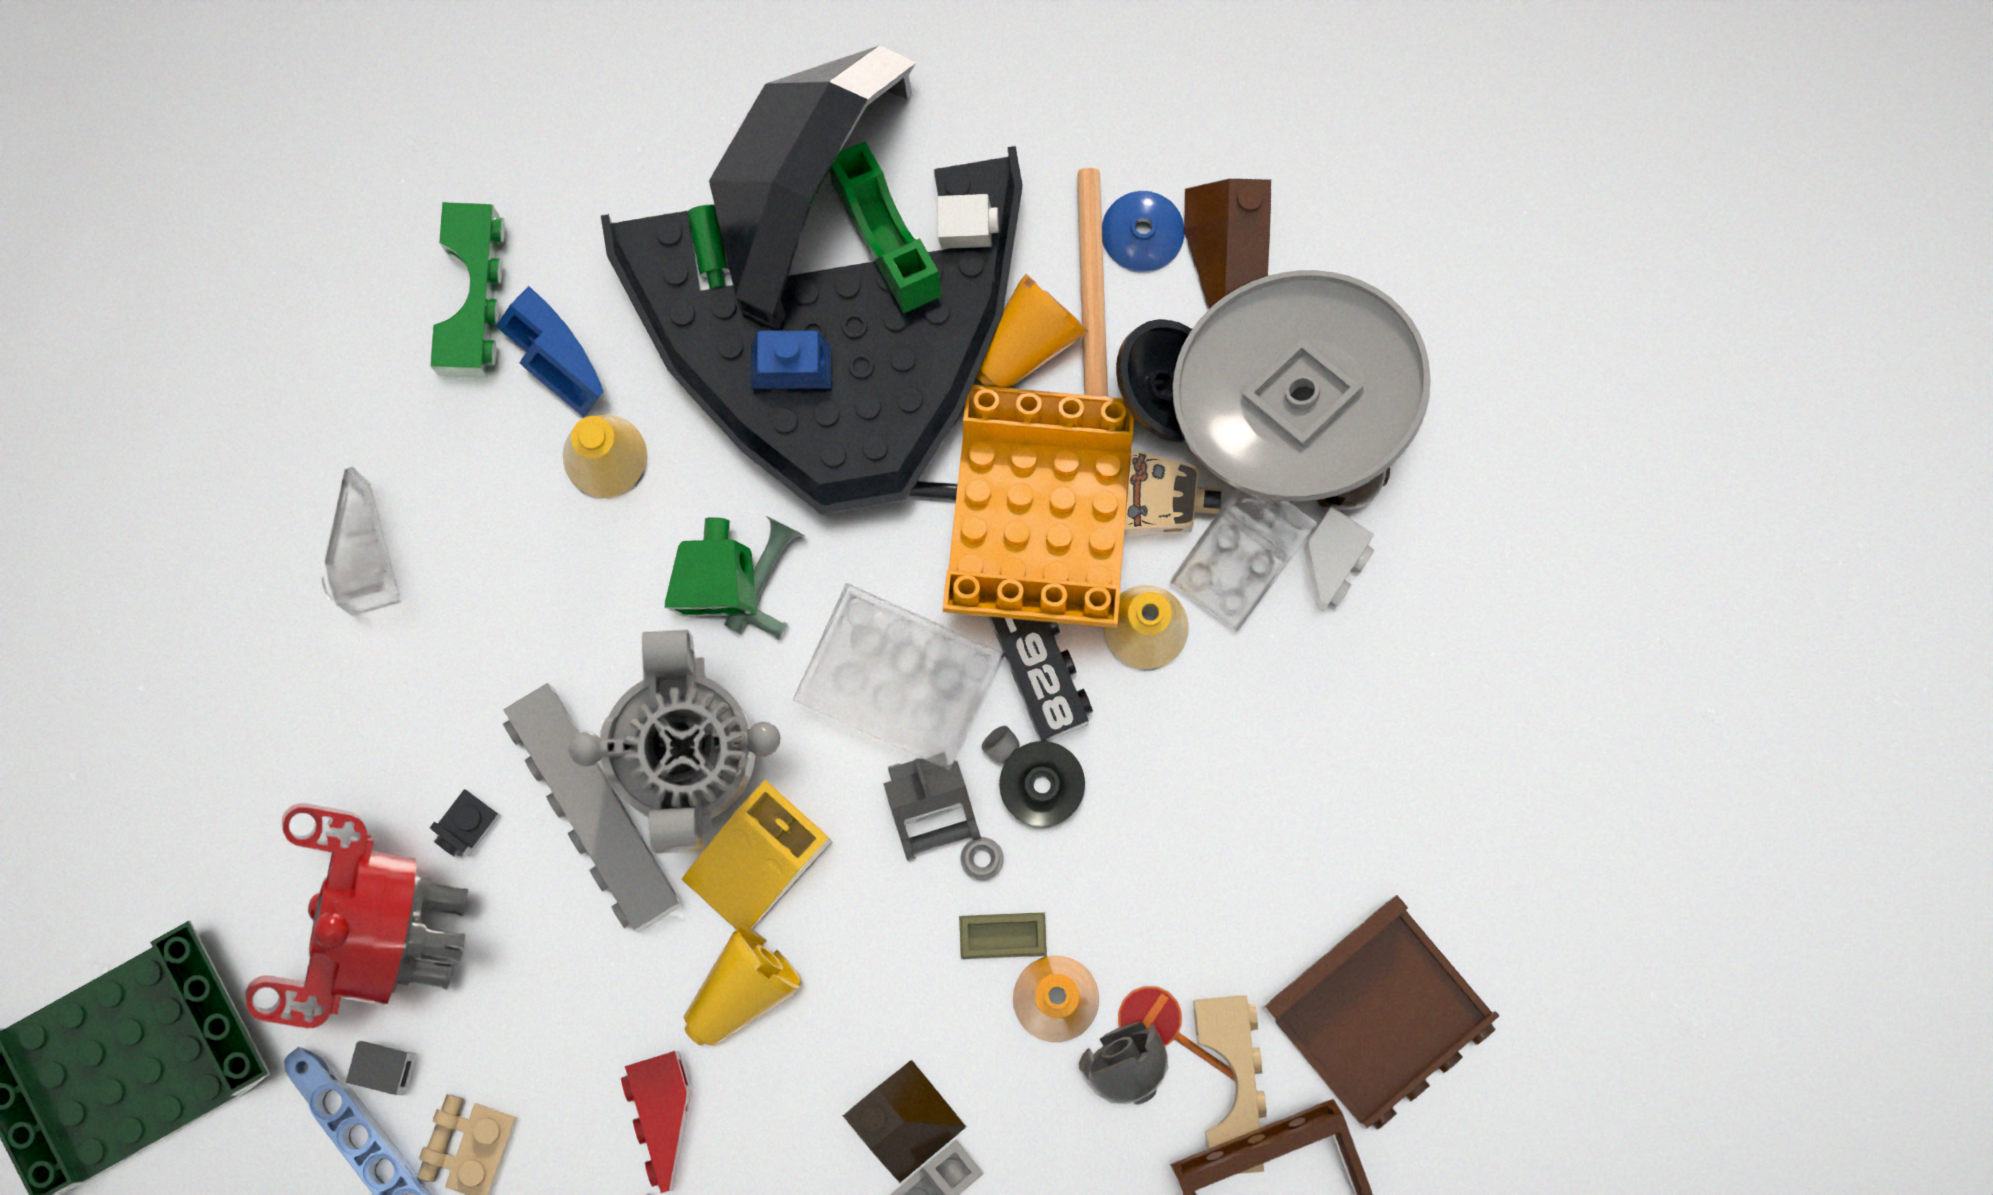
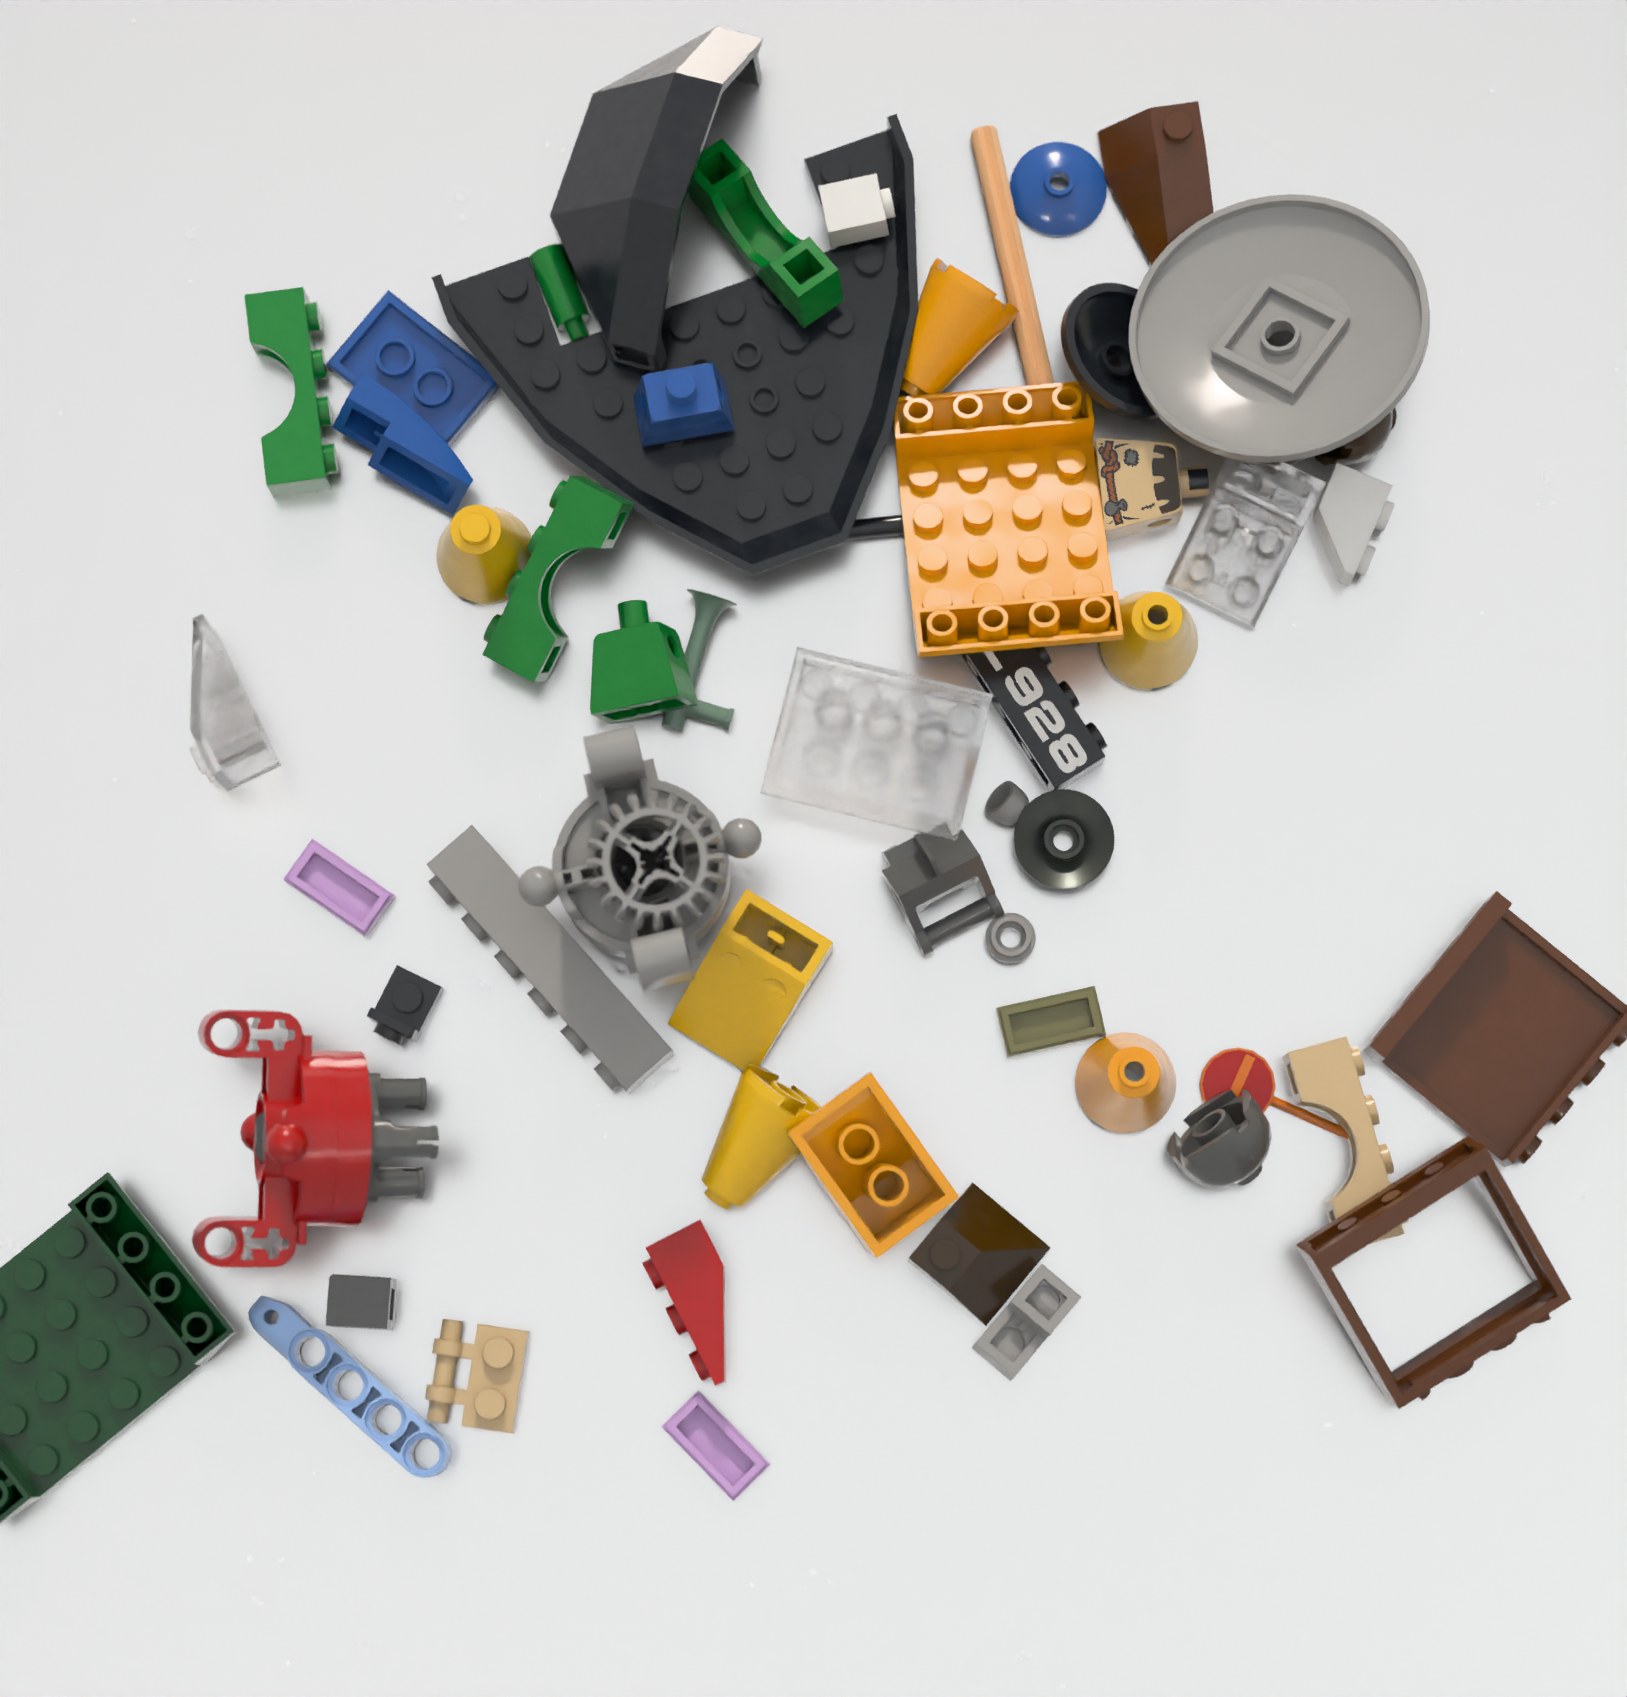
camera: 10 degrees left, 0 degrees up
none -> lavender tile [283,839,395,938]
none -> blue tile [326,290,500,447]
none -> green arch [482,476,634,683]
none -> light orange slope [786,1072,959,1258]

